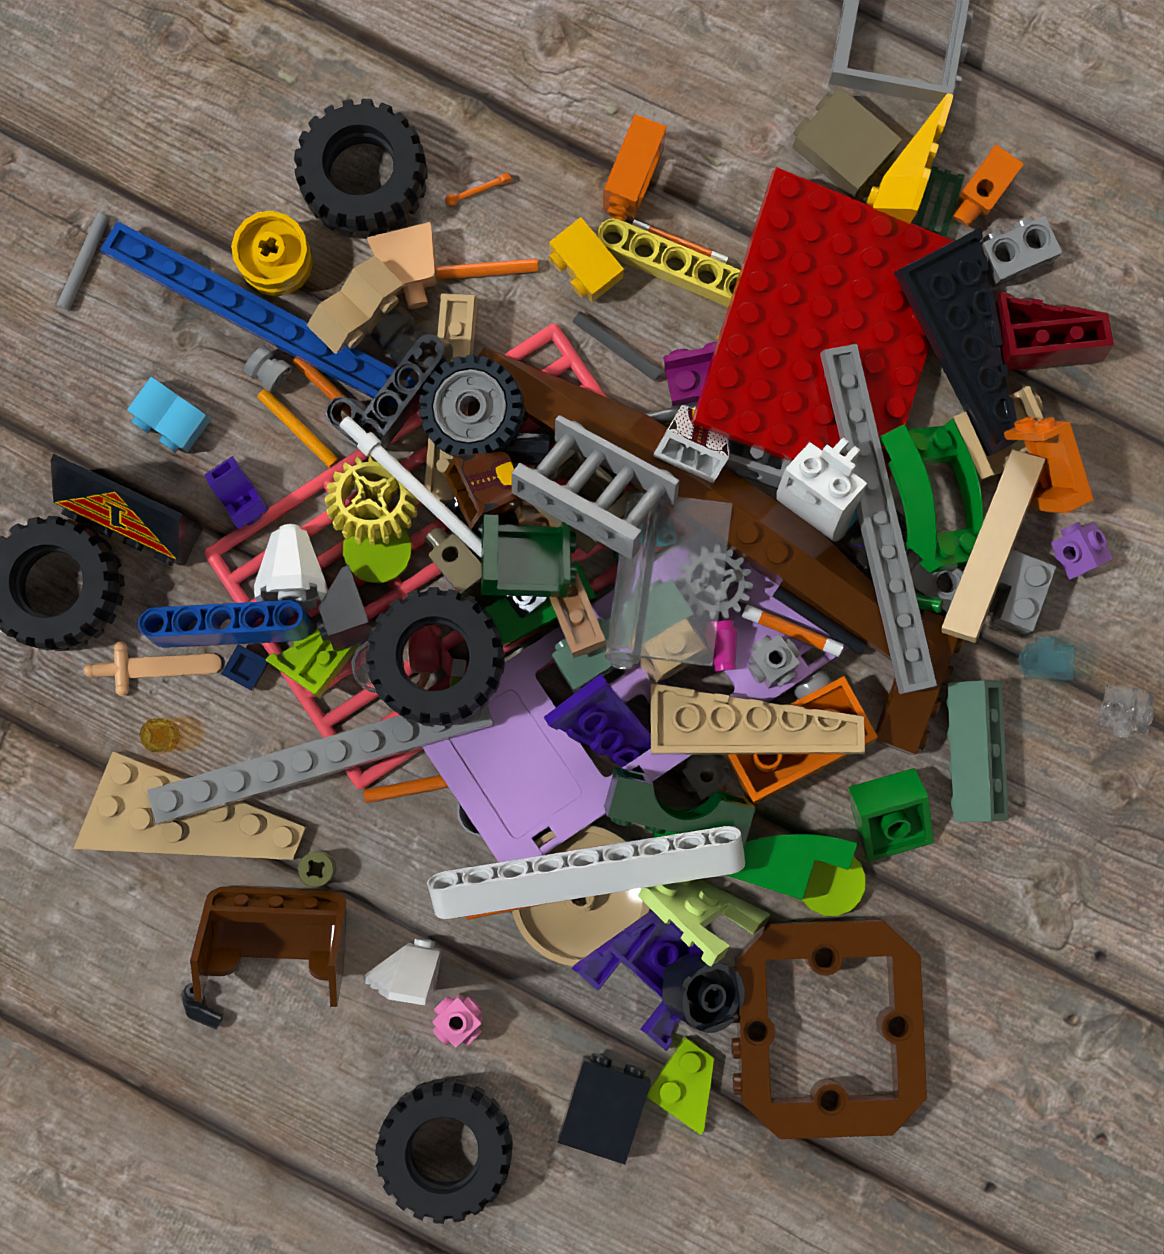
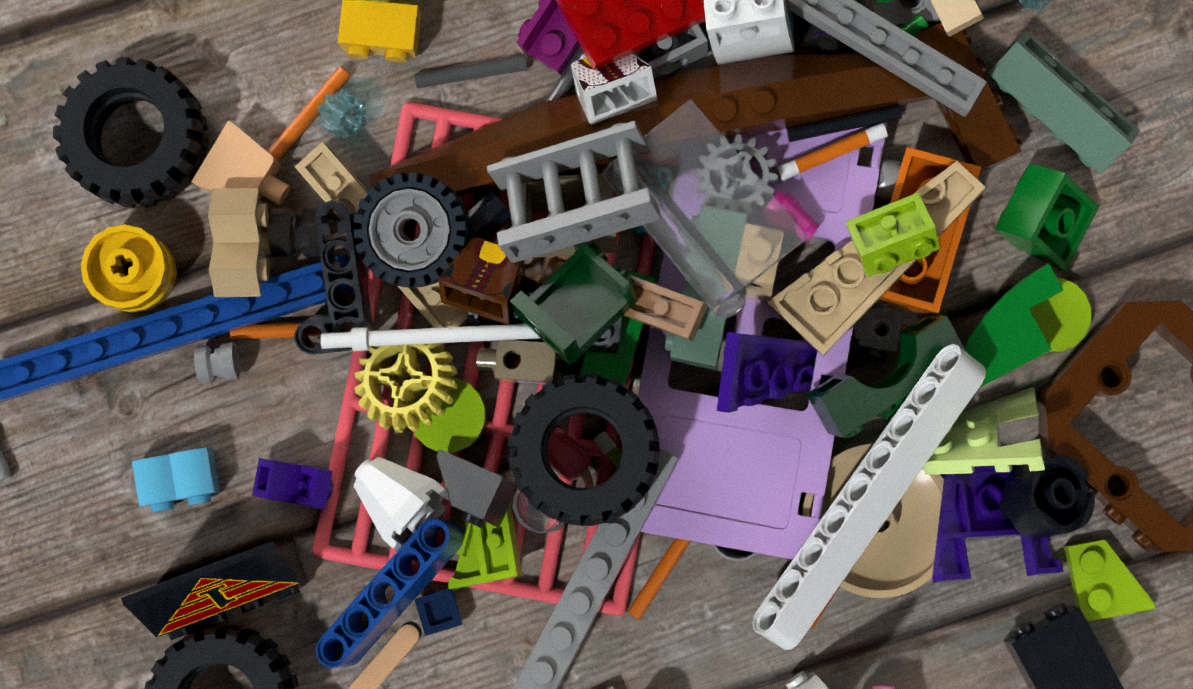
camera: 40 degrees left, 0 degrees up
light orange bar [257,388,339,468] -> none
orange hinge [445,173,512,207] -> none
light grey brick [748,634,800,688] -> none
none -> clear light blue gear [318,90,367,140]
none -> lime bracket [845,193,940,277]

